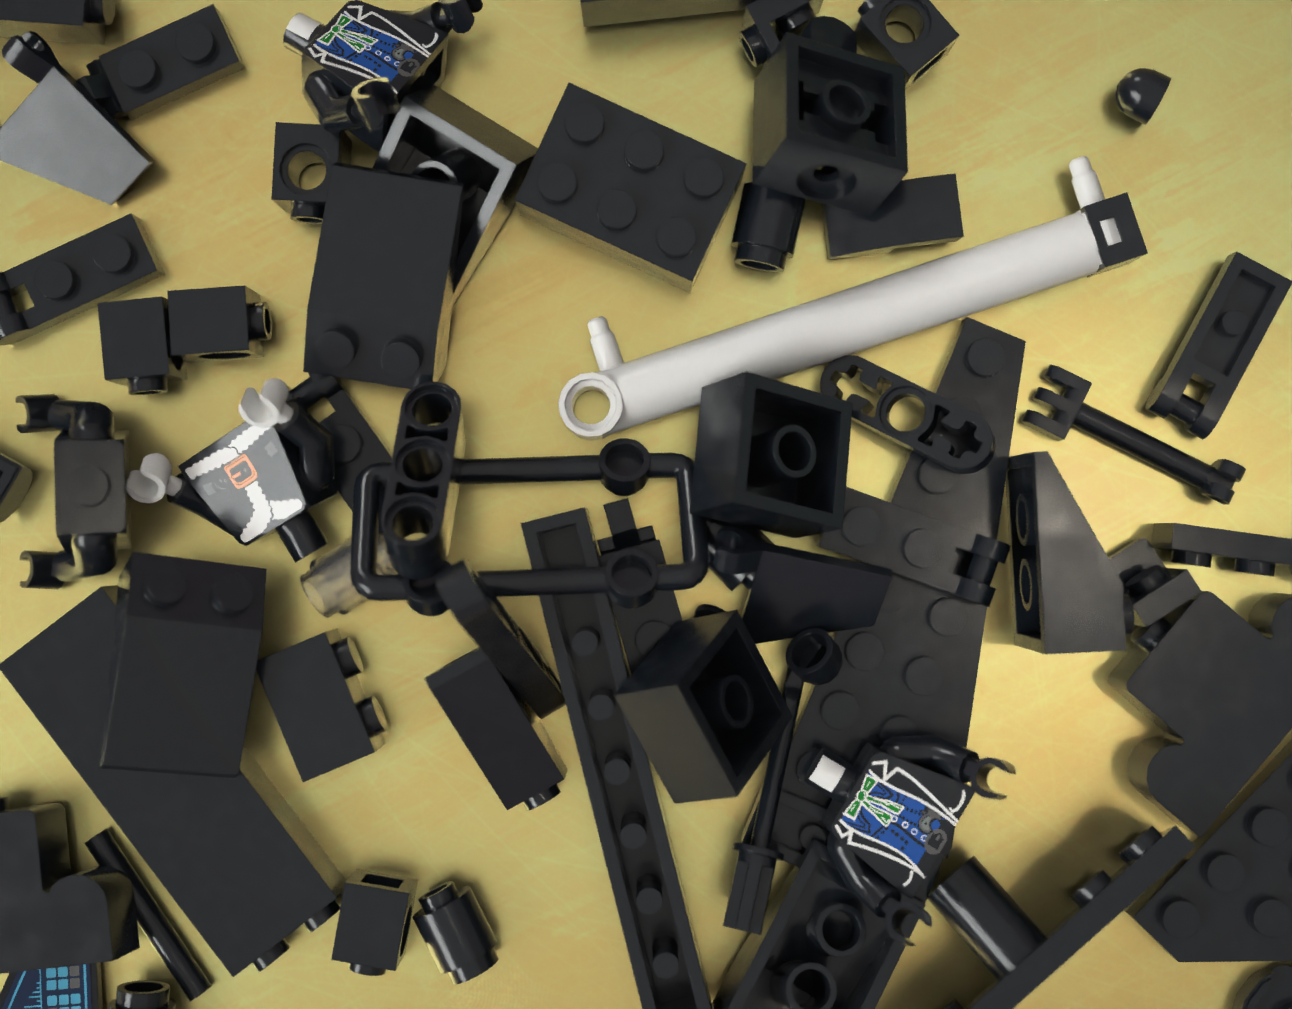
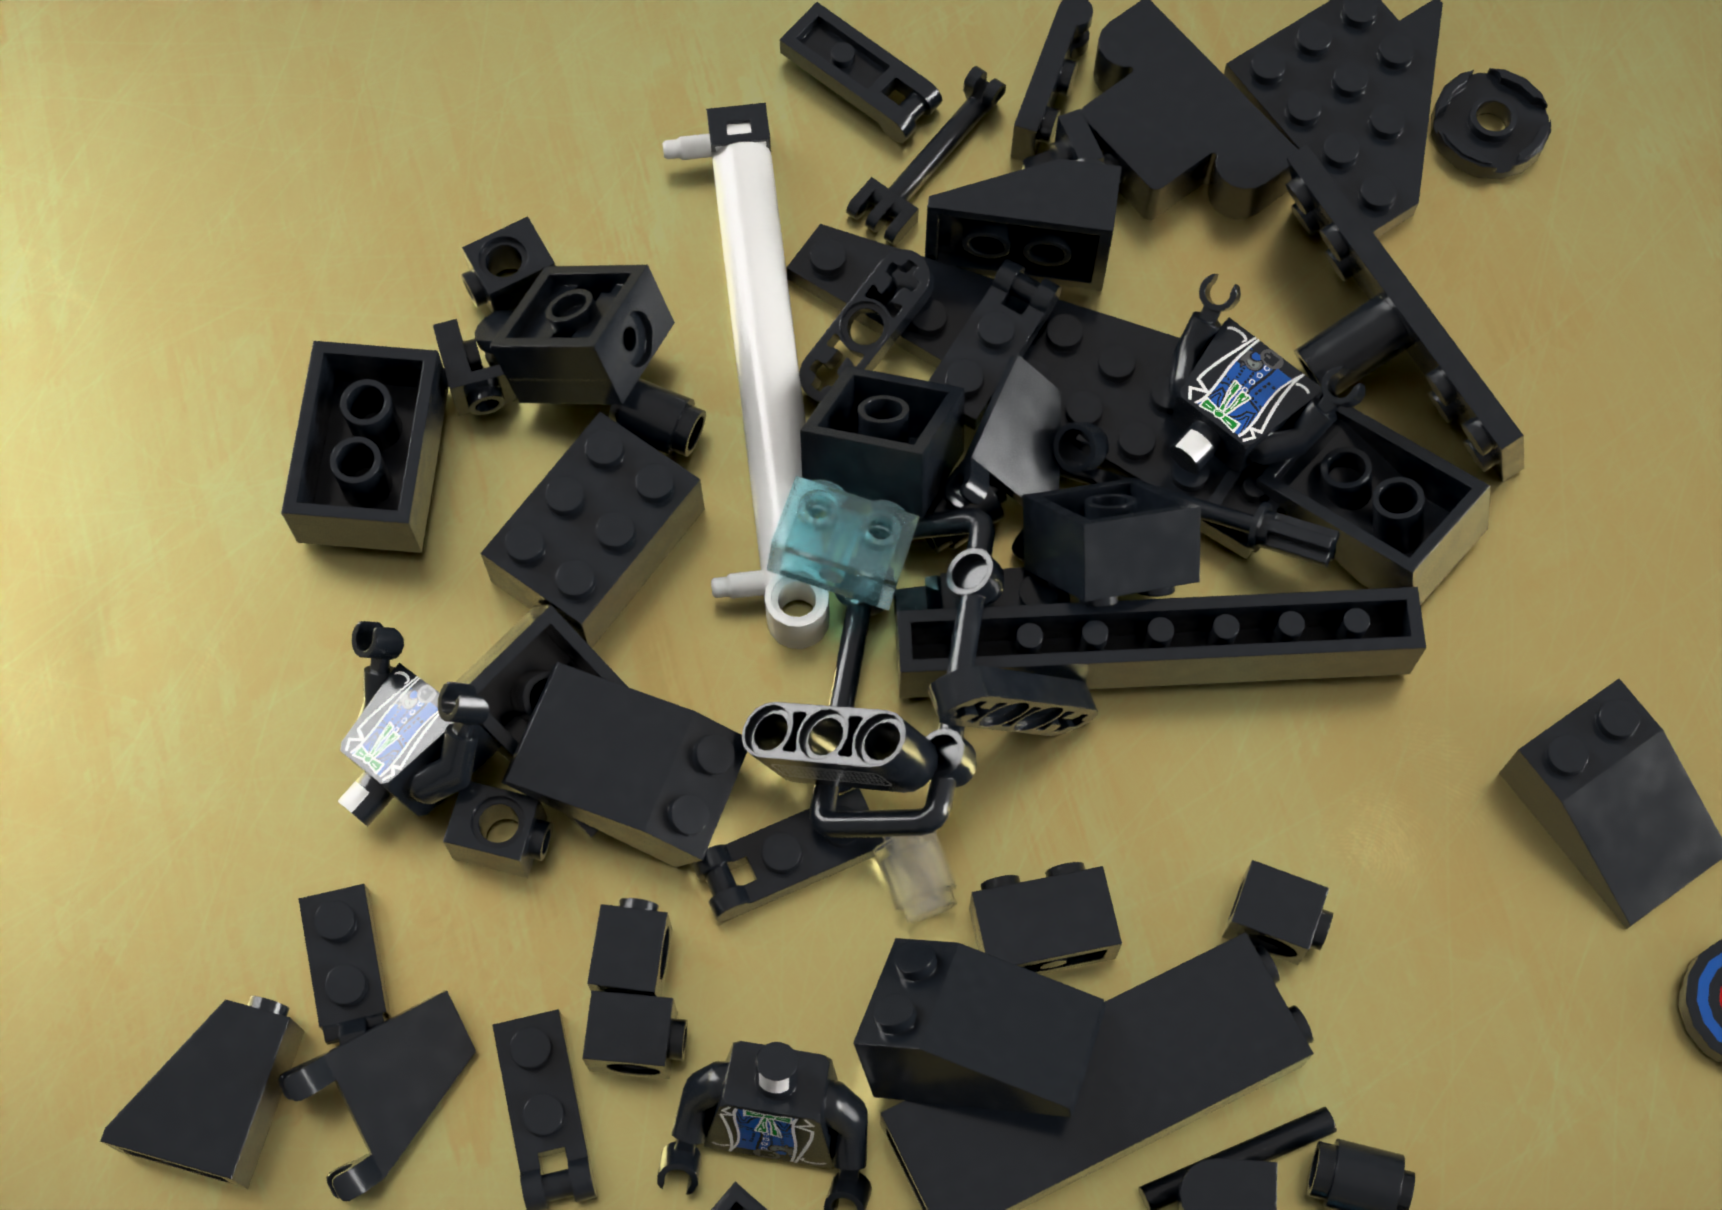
camera: 80 degrees left, 20 degrees down
torso [126,378,338,563] -> none
black brick [412,881,499,984] -> none
black slope [424,647,567,811] -> none
black slope [821,173,964,260] -> none
black hinge [1115,68,1171,125] -> none
none -> clear light blue brick [767,476,920,611]

